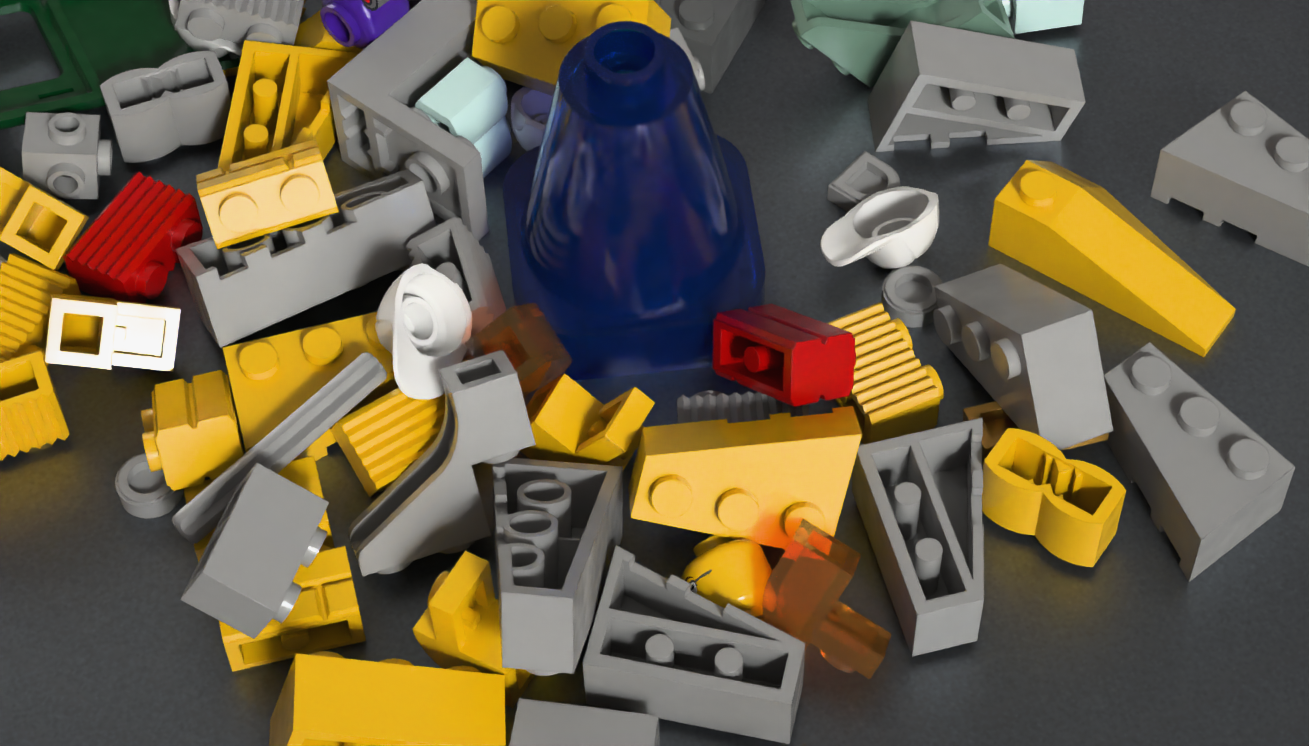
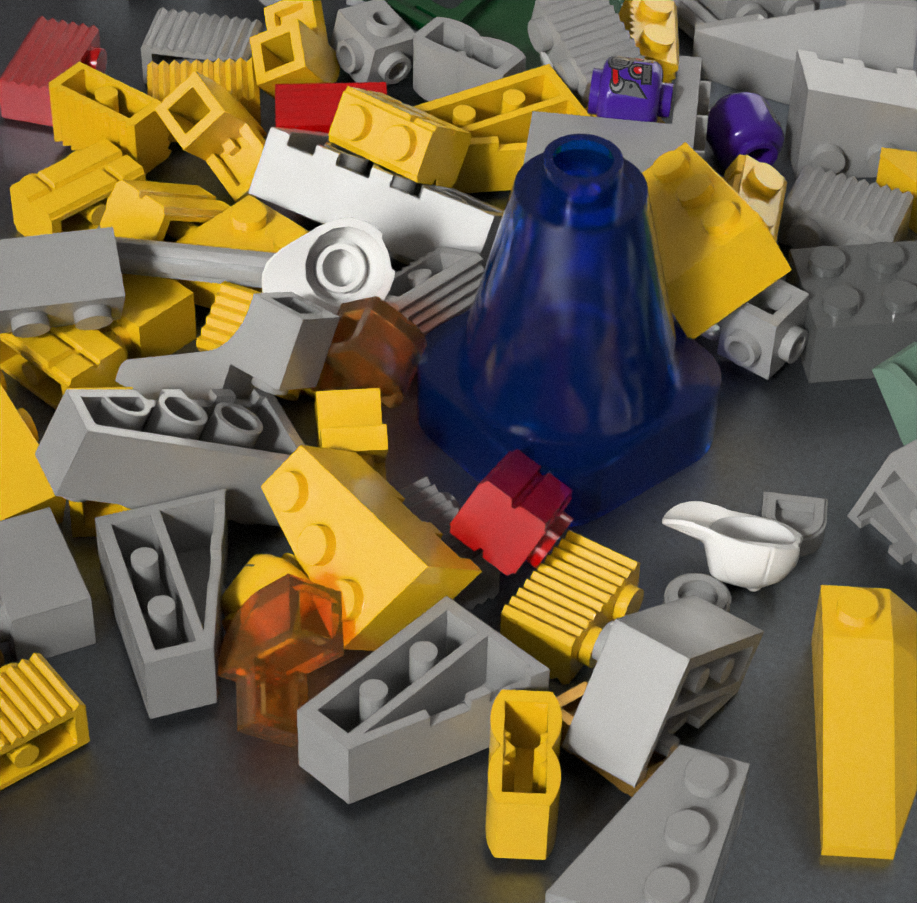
camera: 55 degrees right, 10 degrees down
none -> yellow brick [10,138,146,237]

